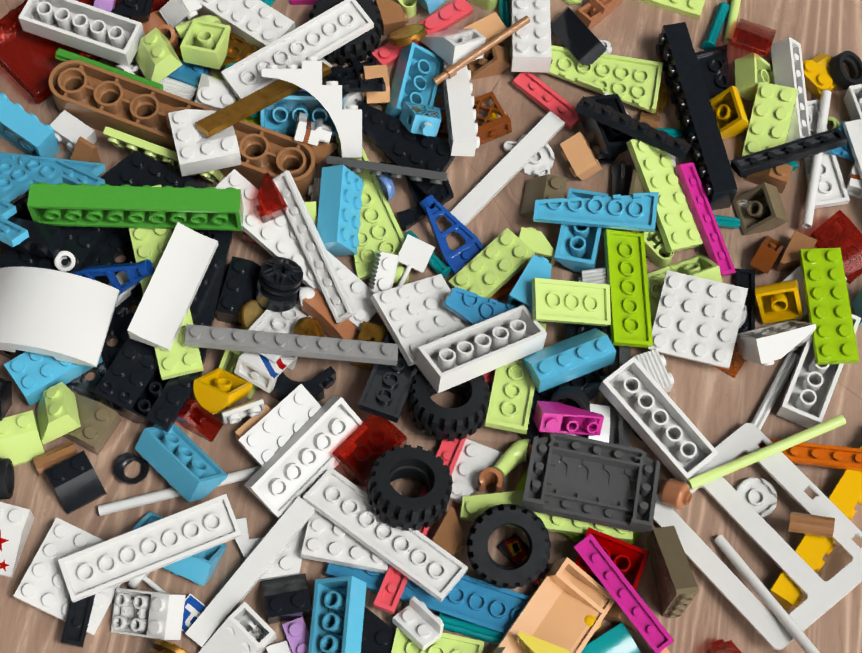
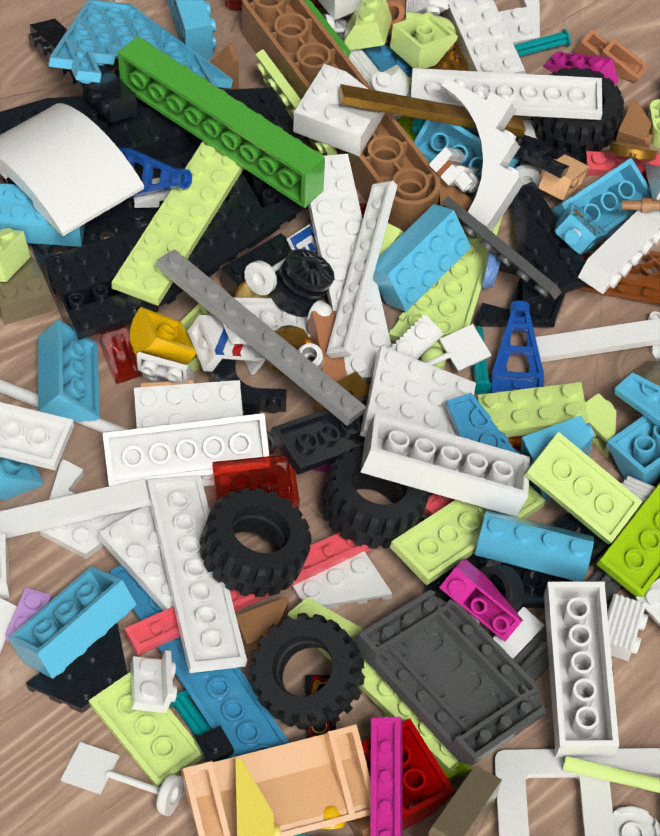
camera: 40 degrees right, 10 degrees down
white brick [50,110,97,153] -> none
white piece [54,250,76,272] -> none
black piece [114,452,149,485] -> none
white arch [127,222,218,352] -> none
clear red slope [253,172,288,224] -> none
black slope [262,573,312,624] -> none
piece [478,439,532,493] -> none
nougat head [658,478,692,509] -> none
none -> black plate [194,725,234,763]
none -> white piece [244,224,319,295]
none -> white brick [298,343,324,369]

